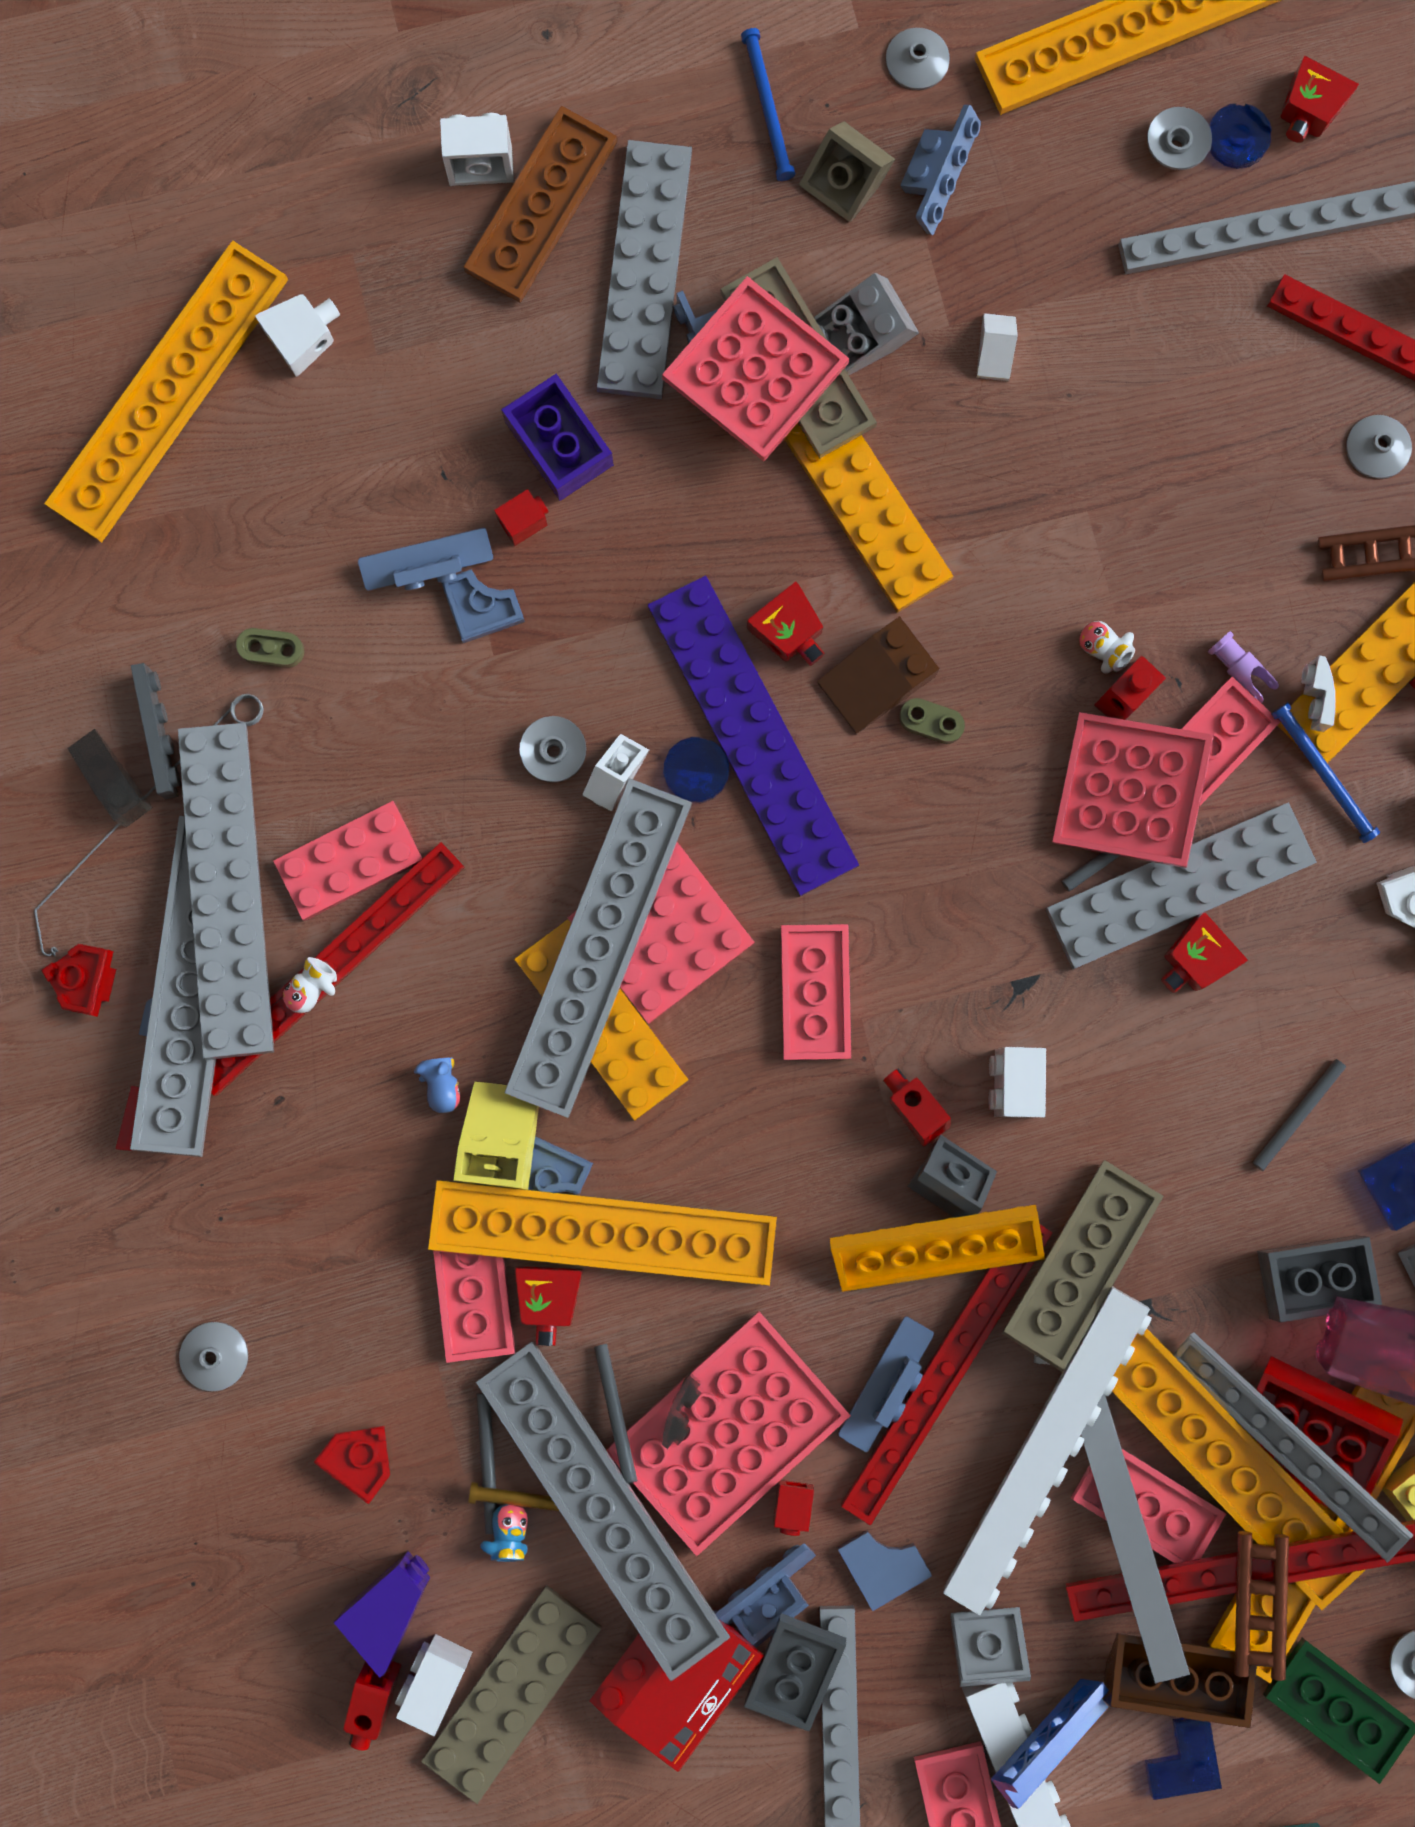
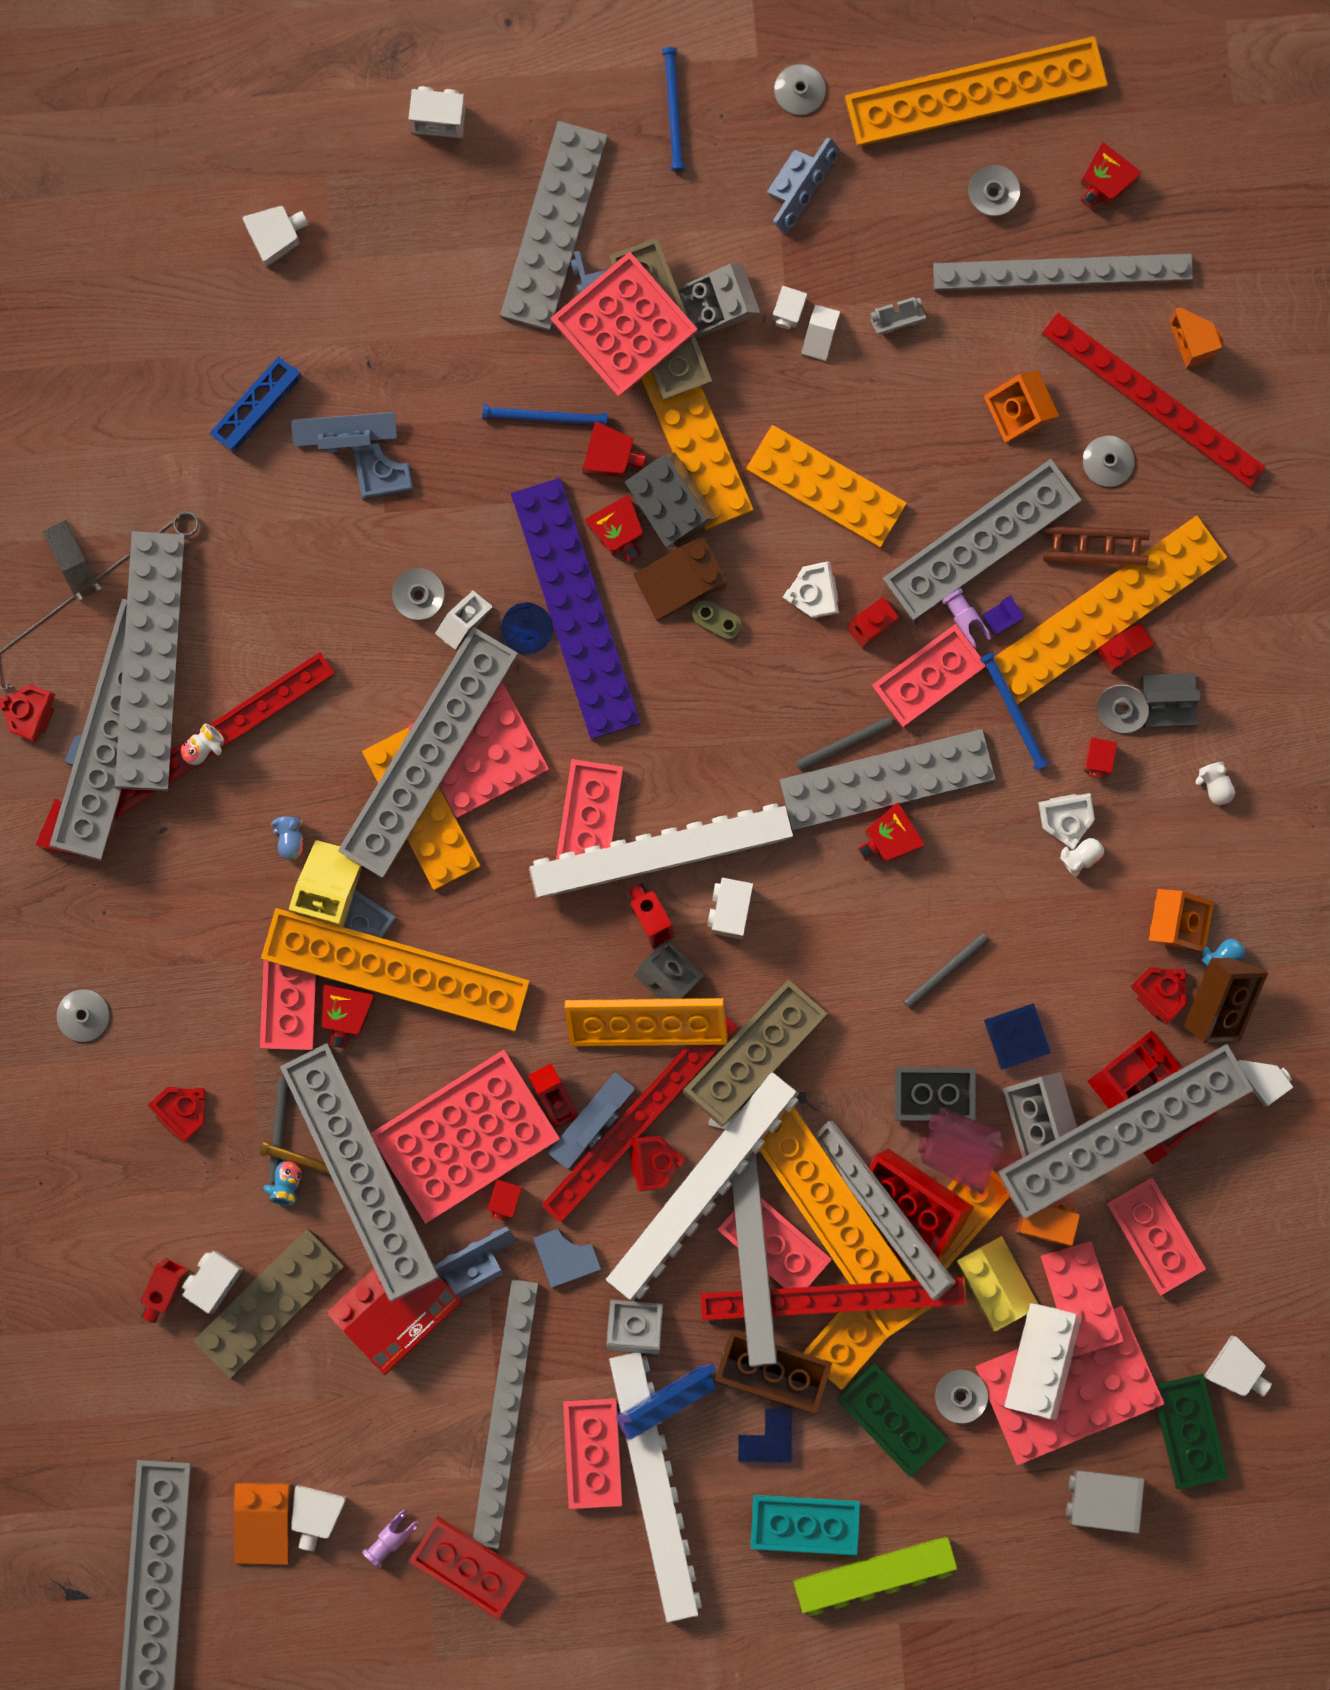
camera: 10 degrees right, 0 degrees up
light orange plate [44,240,288,543] -> none
dark grey plate [131,663,181,800] -> none
olive plate [236,628,305,668] -> none
coral plate [273,801,423,921] -> none
dark purple slope [334,1551,430,1678] -> none
dark orange plate [464,106,617,303] -> none
red brick [494,489,549,546] -> none
dark purple brick [501,373,614,501] -> none
dark grey bar [594,1344,638,1484] -> none
clear smoke slope [662,1372,701,1449] -> none
dark grey plate [744,1613,846,1731] -> none
dark tan slope [799,121,895,222] -> none
coral plate [1052,712,1214,868] -> none
animal [1079,621,1135,674] -> none
clear blue tile [1209,103,1272,169] -> none
copper bar [1234,1531,1289,1681] -> none
white slope [1301,655,1336,732] -> none
none -> blue fence [210,356,302,454]
none -> blue bar [482,404,608,426]
none -> red slope [528,1063,578,1129]
none -> white brick [529,803,793,900]
none -> red torso [582,422,646,478]
none -> dark grey brick [625,453,716,547]
none -> red plate [630,1136,687,1192]
none -> light orange plate [746,425,907,549]
none -> white brick [772,286,807,329]
none -> white plate [783,561,839,618]
none -> light grey hinge [870,297,927,335]
none -> light grey plate [882,459,1082,622]
none -> orange slope [983,370,1060,443]
none -> dark purple panel [983,595,1024,637]

